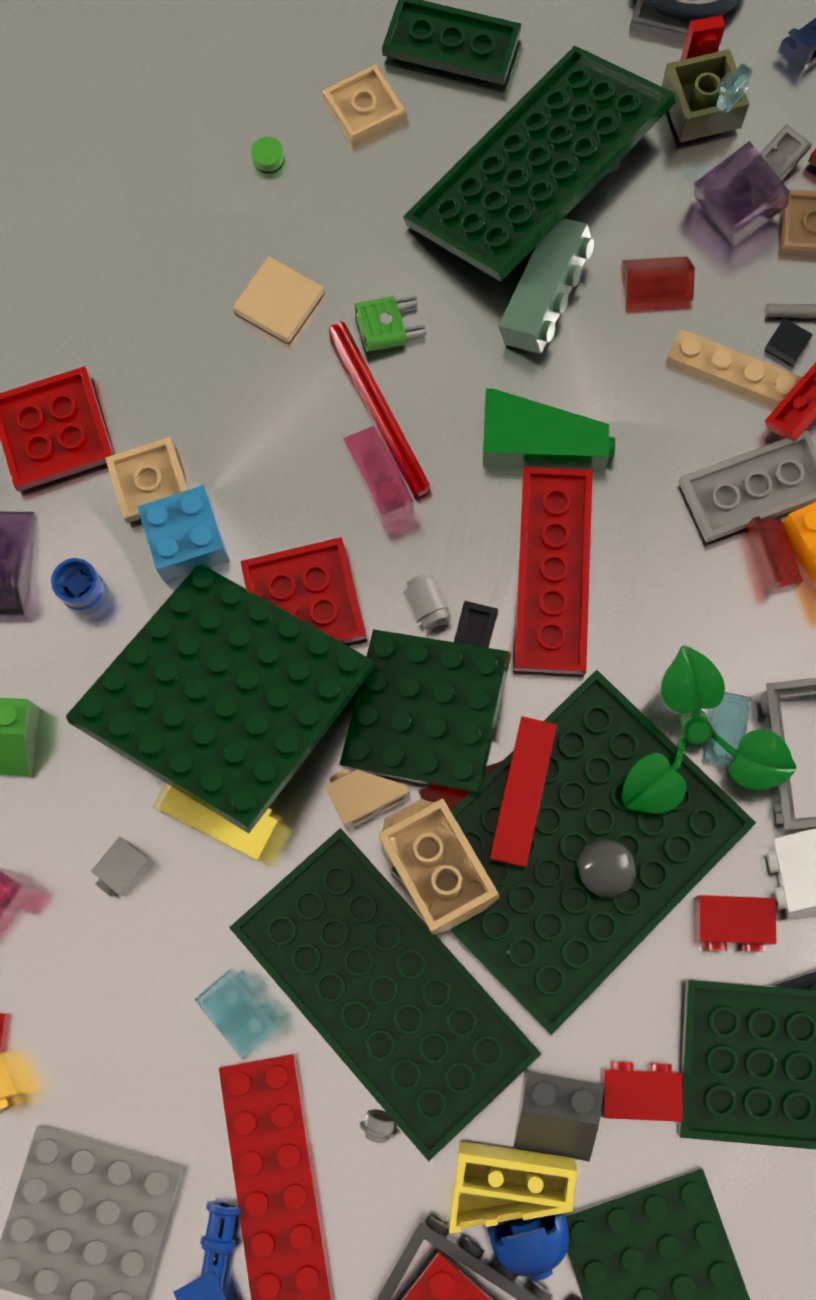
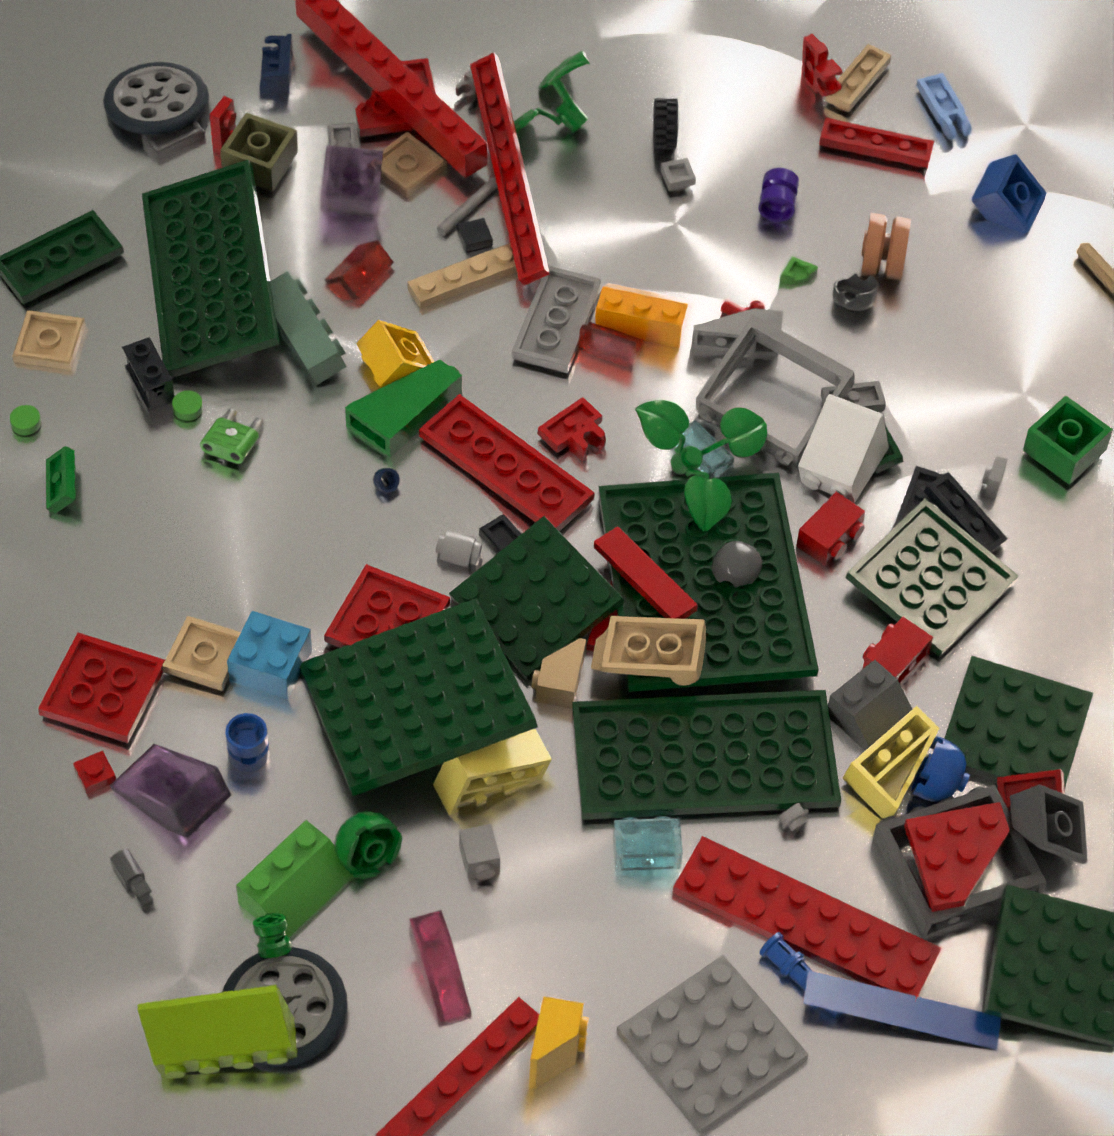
camera: 60 degrees left, 20 degrees down
tan tile [232,256,324,344] -> none
red axle [329,321,430,497] -> none
clear pink slope [343,426,414,529] -> none
clear light blue plate [716,63,753,114] -> none
none -> green plate [46,446,76,514]
none -> black hinge [122,337,175,412]
none -> bright green tile [172,390,203,421]
none -> green cylinder [334,811,402,879]
none -> yellow slope [356,320,434,388]
none -> dark blue hinge [373,468,400,492]
none -> red plate [537,397,606,461]

